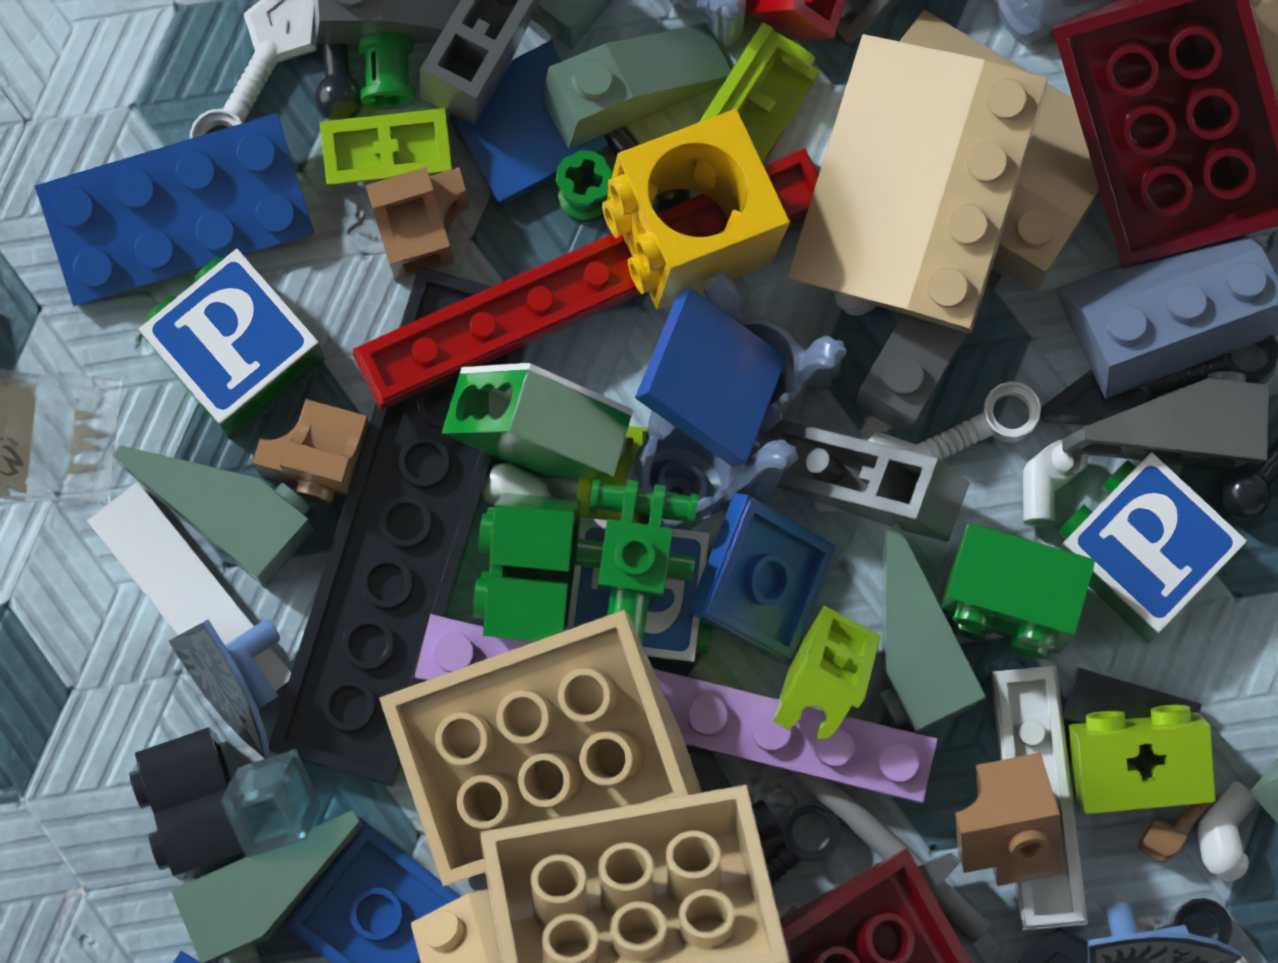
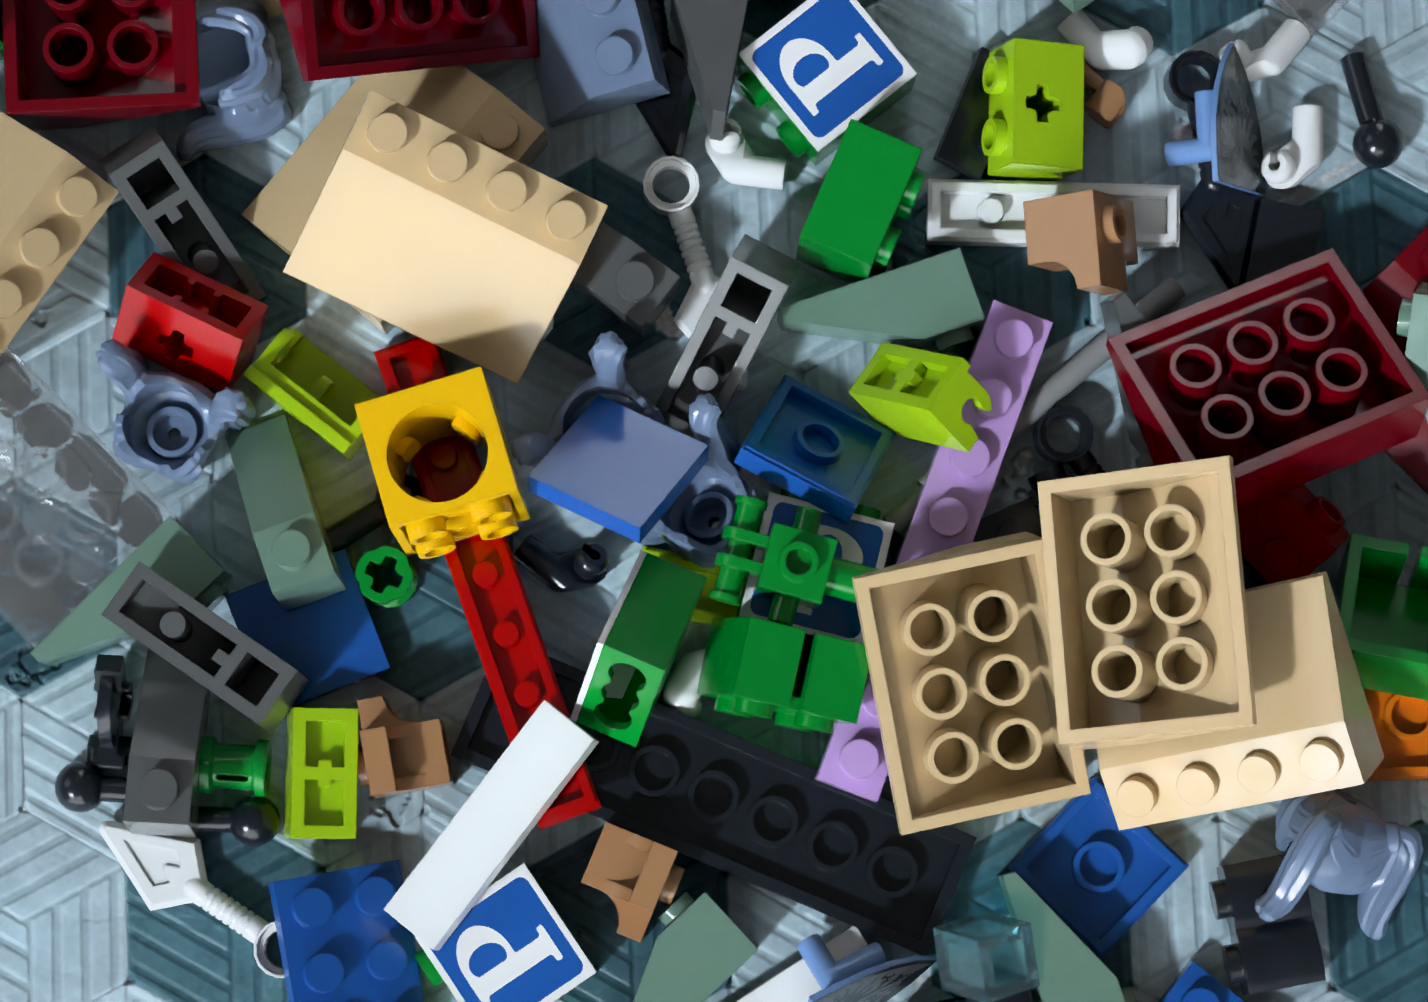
camera: 90 degrees left, 5 degrees up
none -> white tile [383,700,599,951]
none -> black arm [513,534,609,593]

